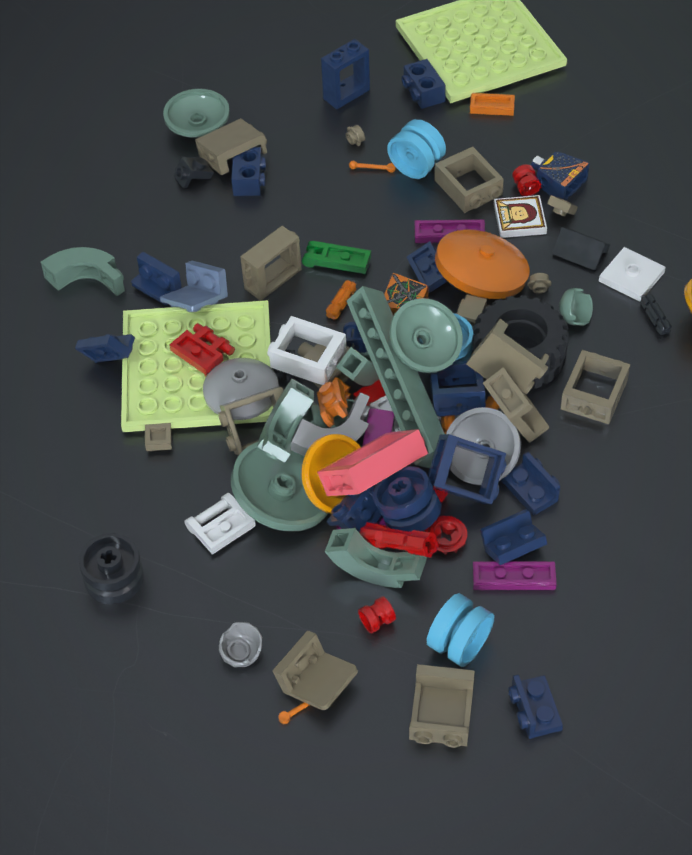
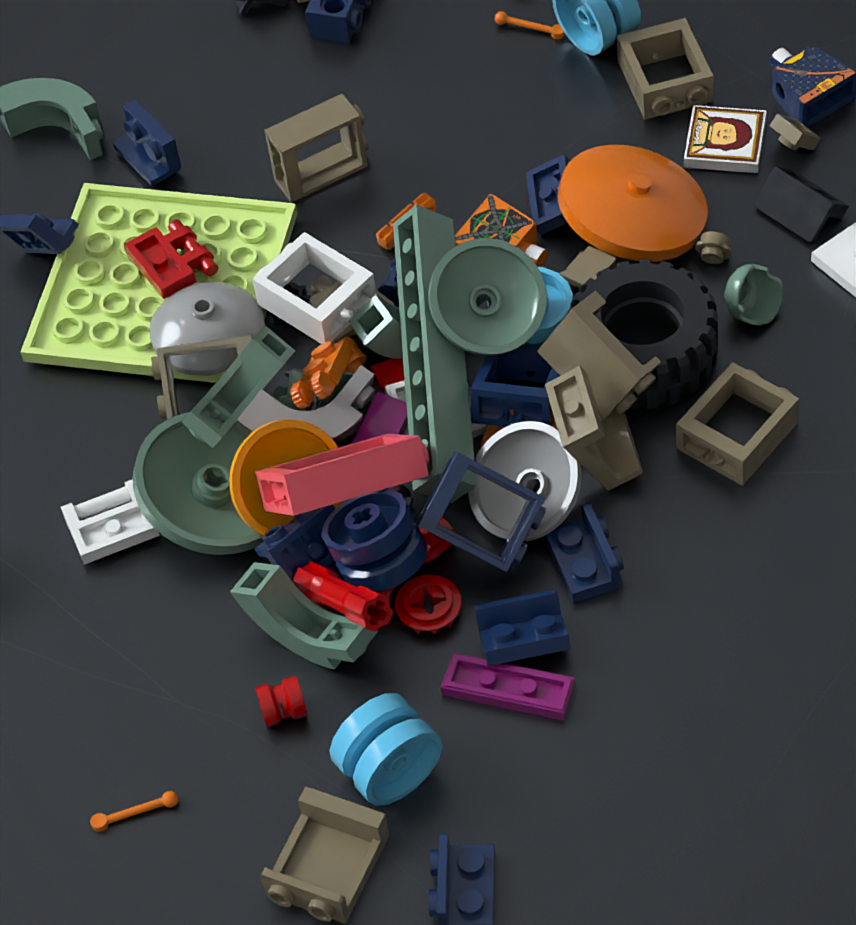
camera: 20 degrees right, 0 degrees up
dark tan plate [145,423,172,451] -> none
sand blue bracket [160,260,228,312] -> none
light grey hair [219,622,263,667] -> none
dark tan bracket [273,631,358,710] -> none
green plate [301,241,371,274] -> none
magenta tile [415,220,485,243] -> none
red wheel [512,164,541,196] -> none

